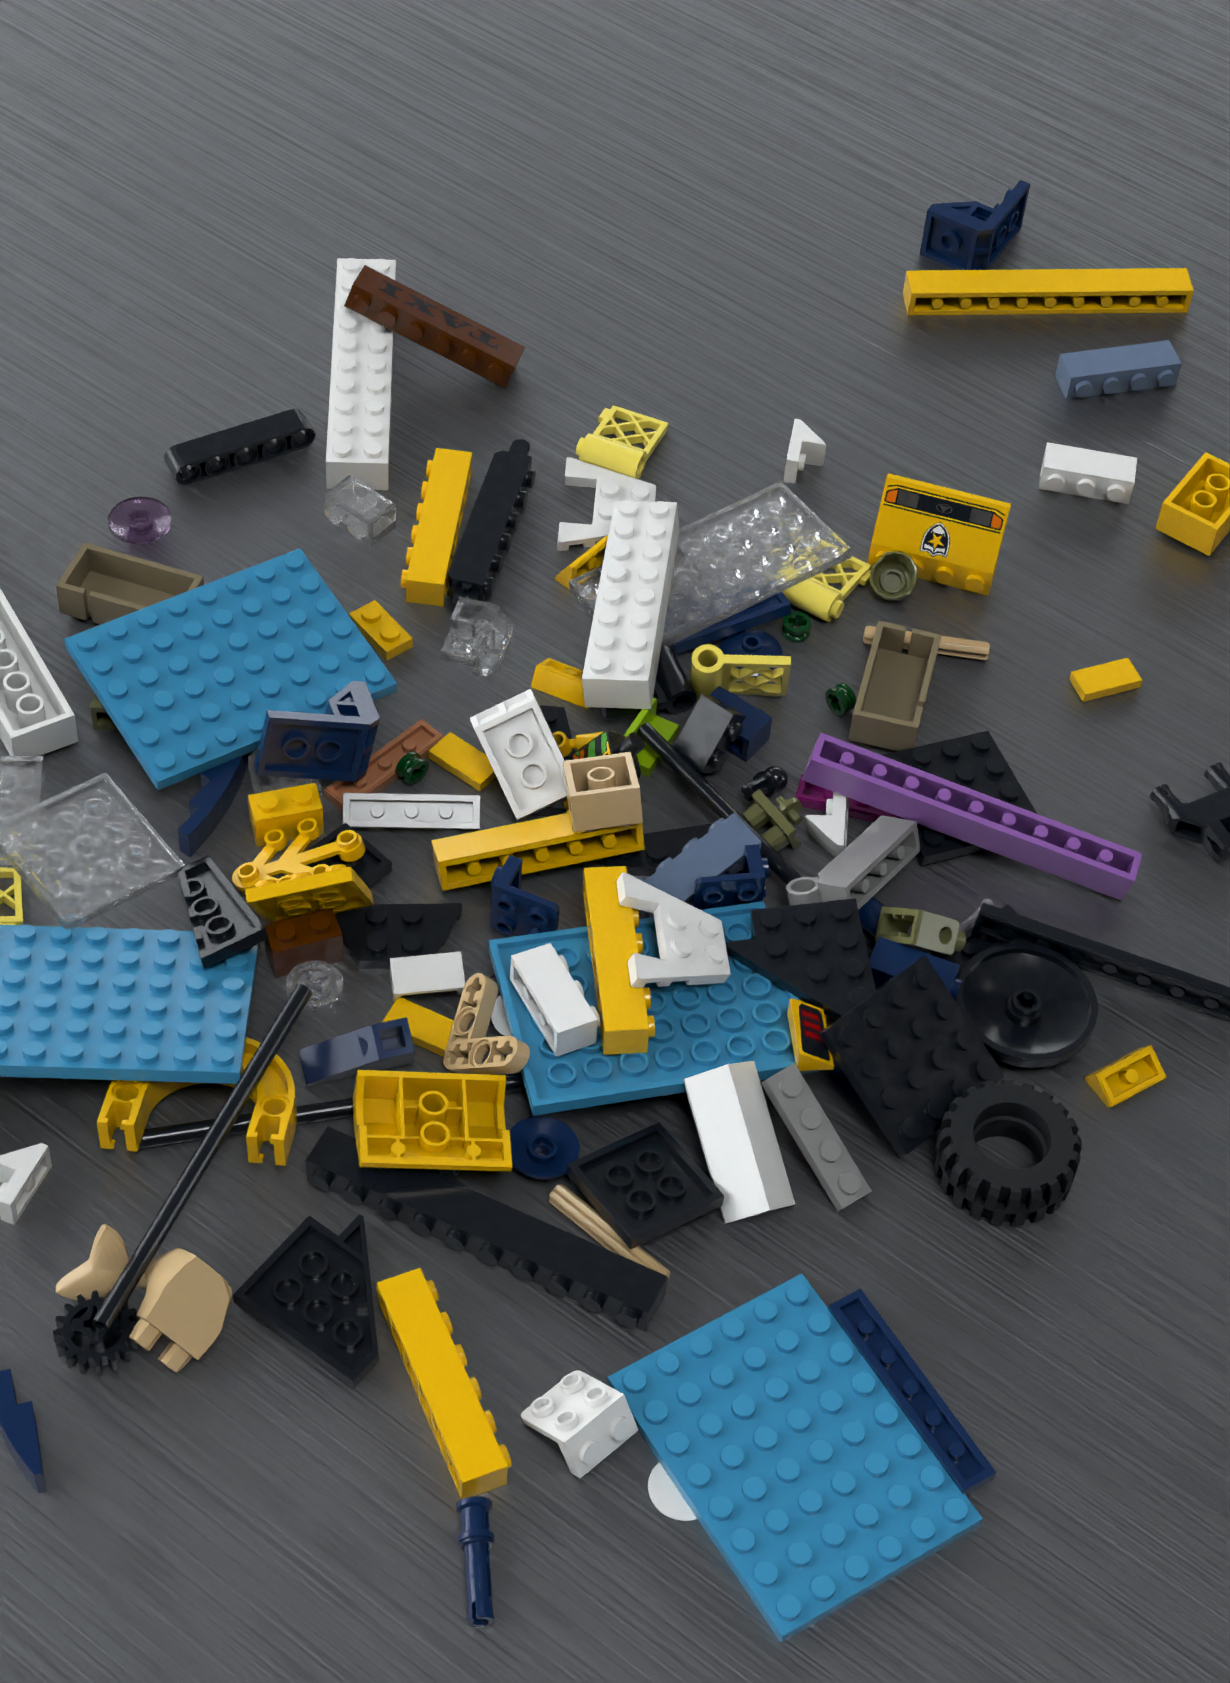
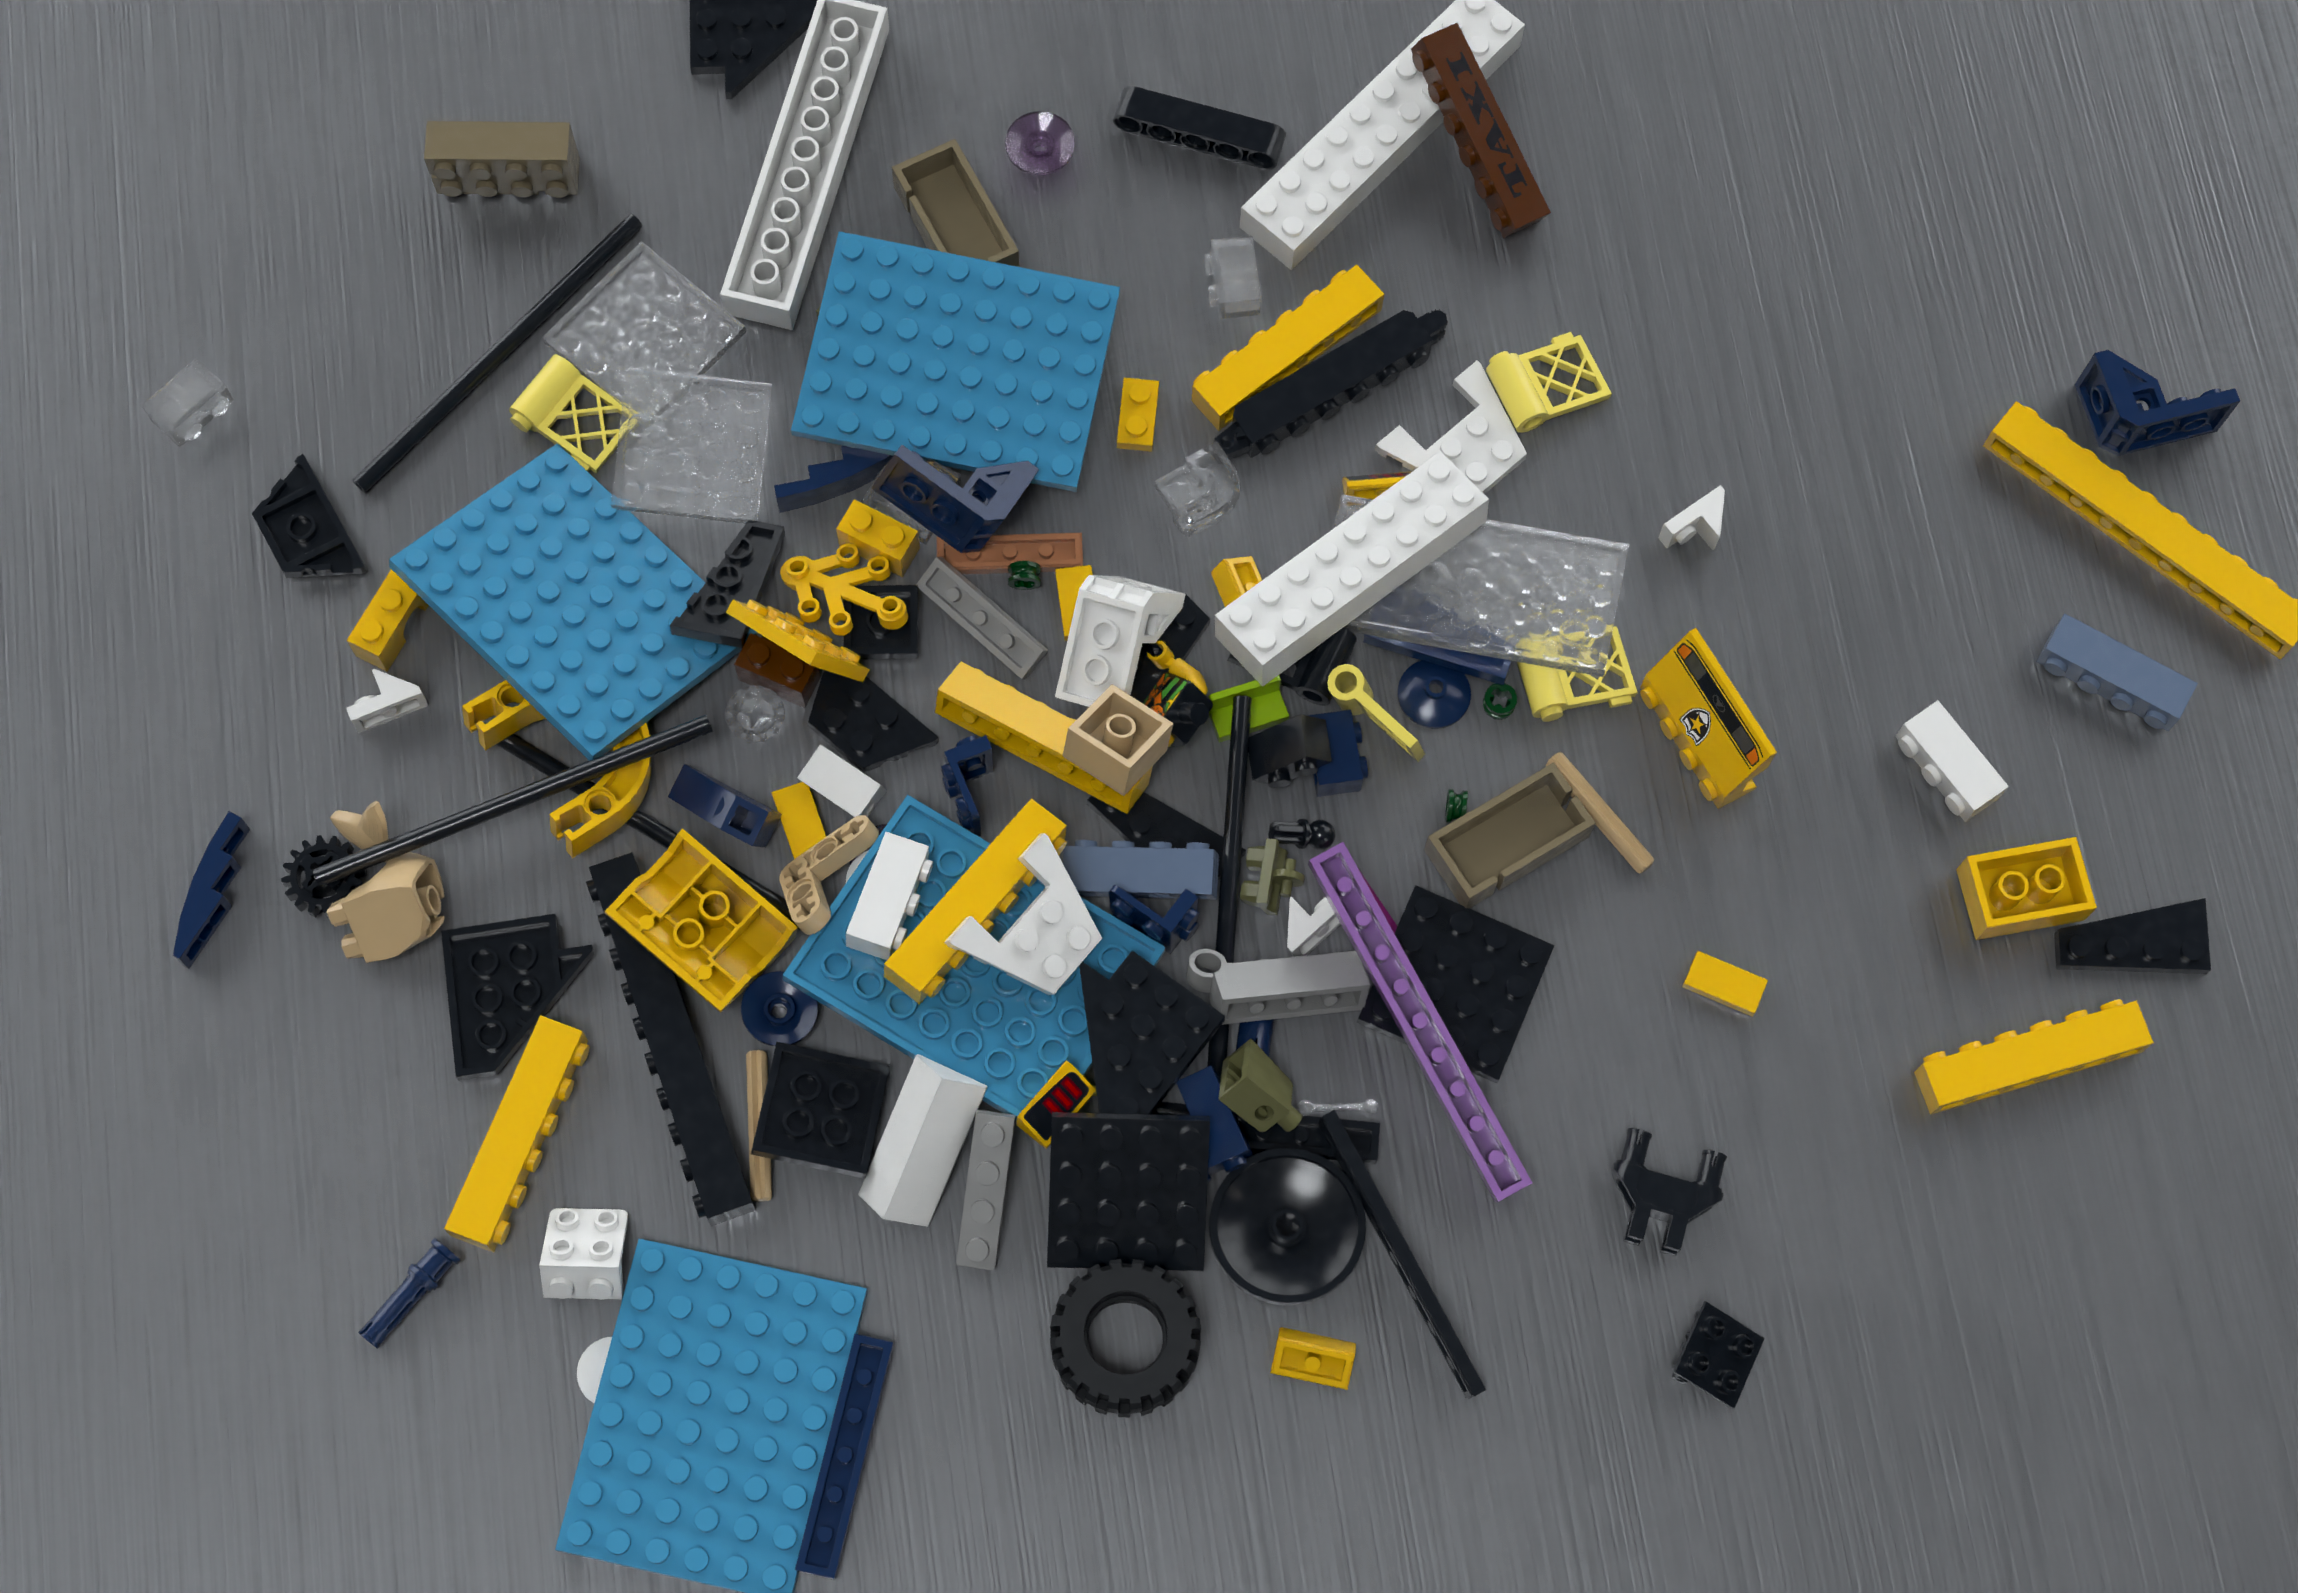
camera: 45 degrees right, 20 degrees up
olive hair [870,551,918,601] -> none

